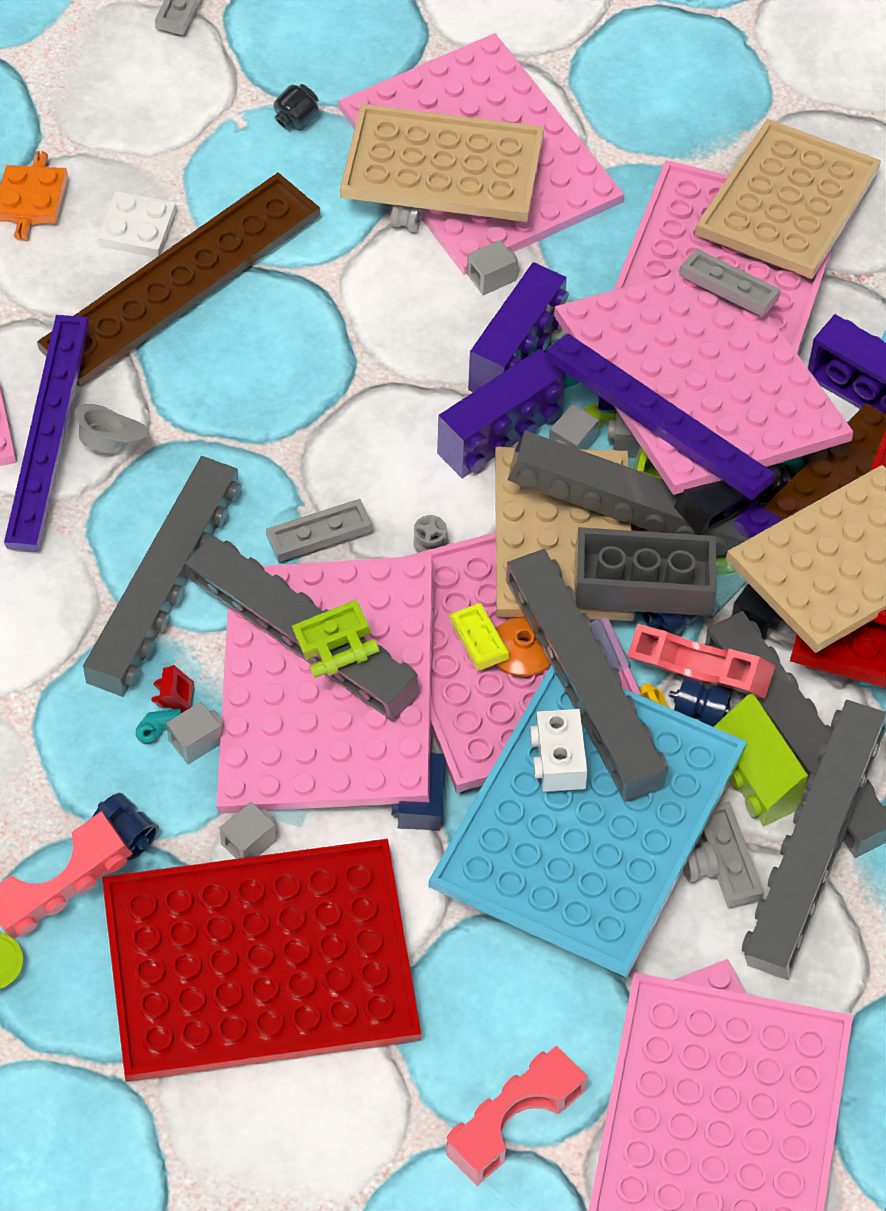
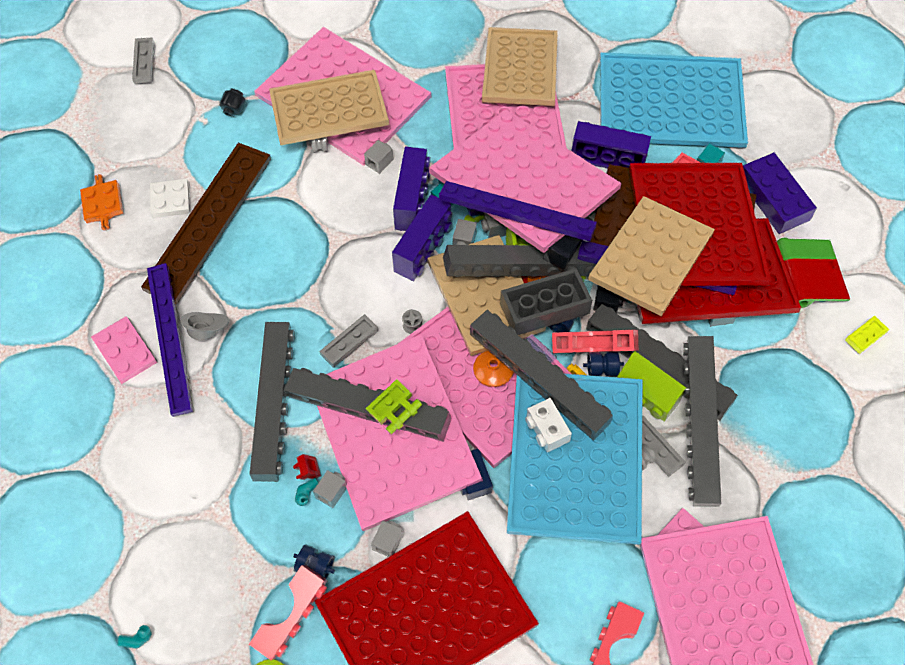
camera: 20 degrees left, 5 degrees up
neon yellow plate [449,603,509,671] -> none
light grey plate [679,248,781,317] -> none

